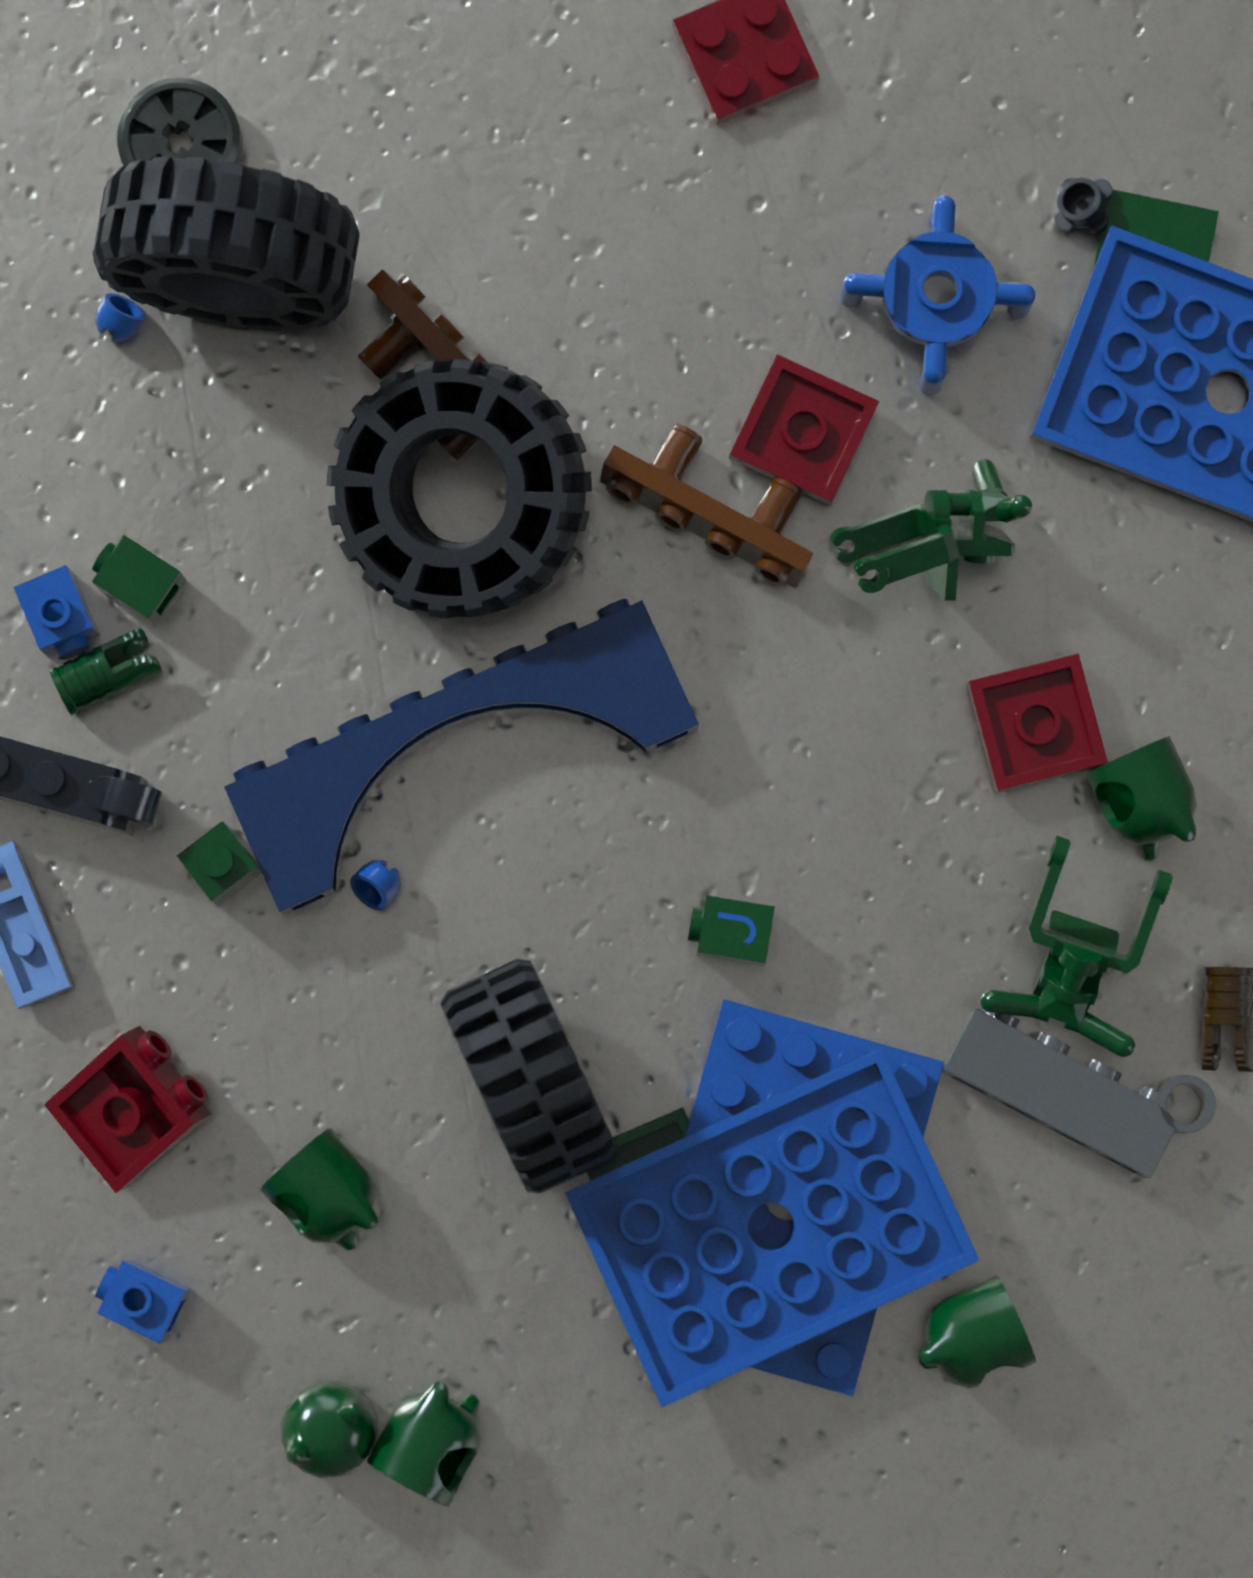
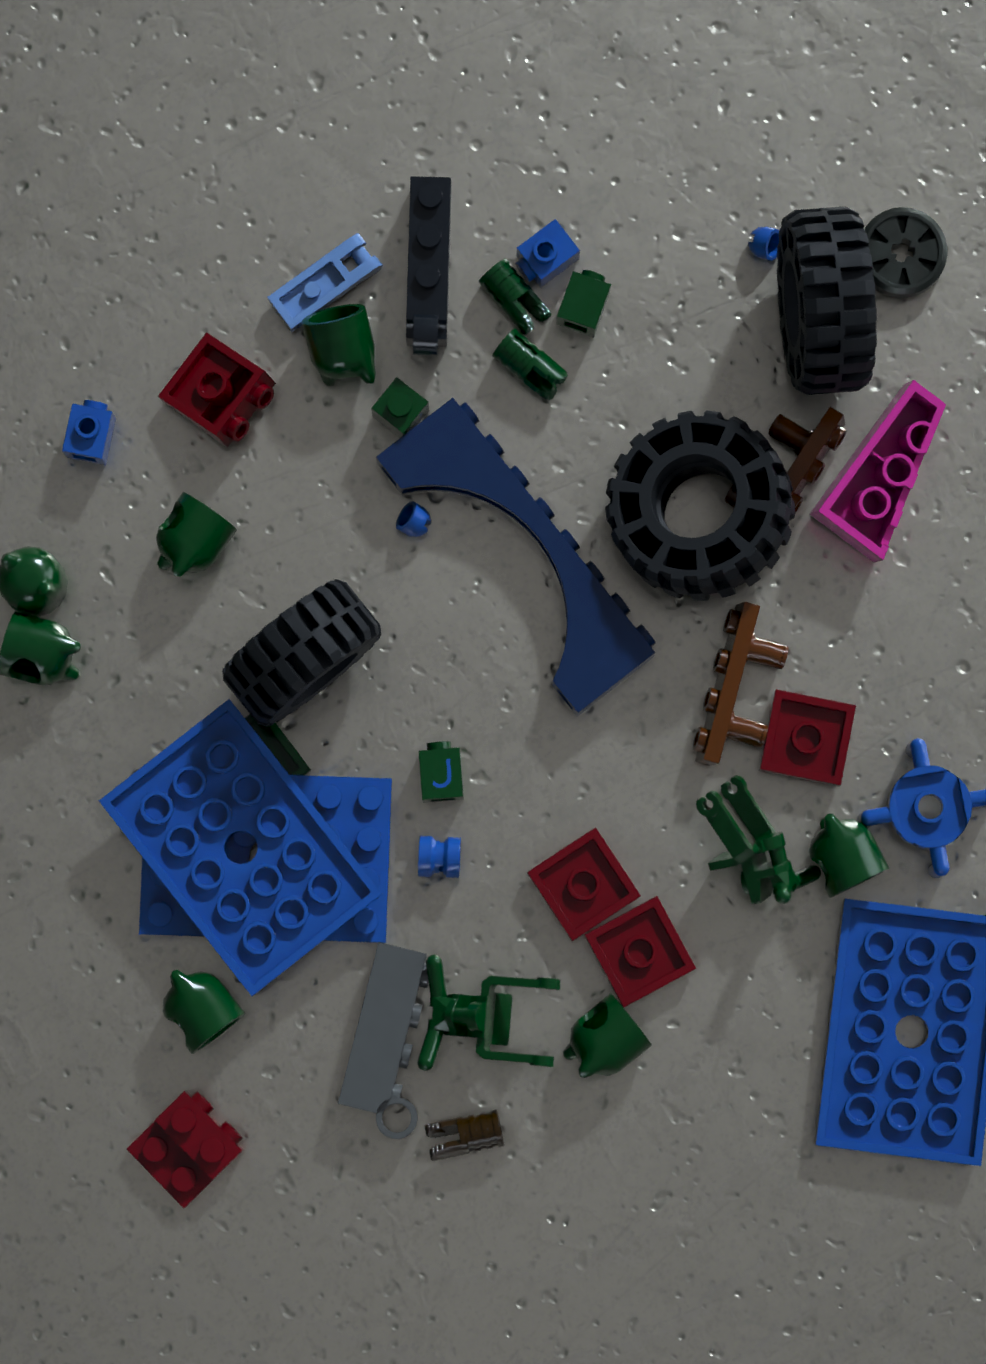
camera: 75 degrees right, 0 degrees up
none -> dark red plate [127,1091,244,1208]
none -> dark green piece [302,304,376,386]
none -> blue wheel [418,836,461,878]
none -> dark green hinge [492,328,568,401]
none -> dark red plate [527,827,641,941]
none -> dark green piece [809,813,889,898]
none -> dark pink wedge [810,380,946,562]

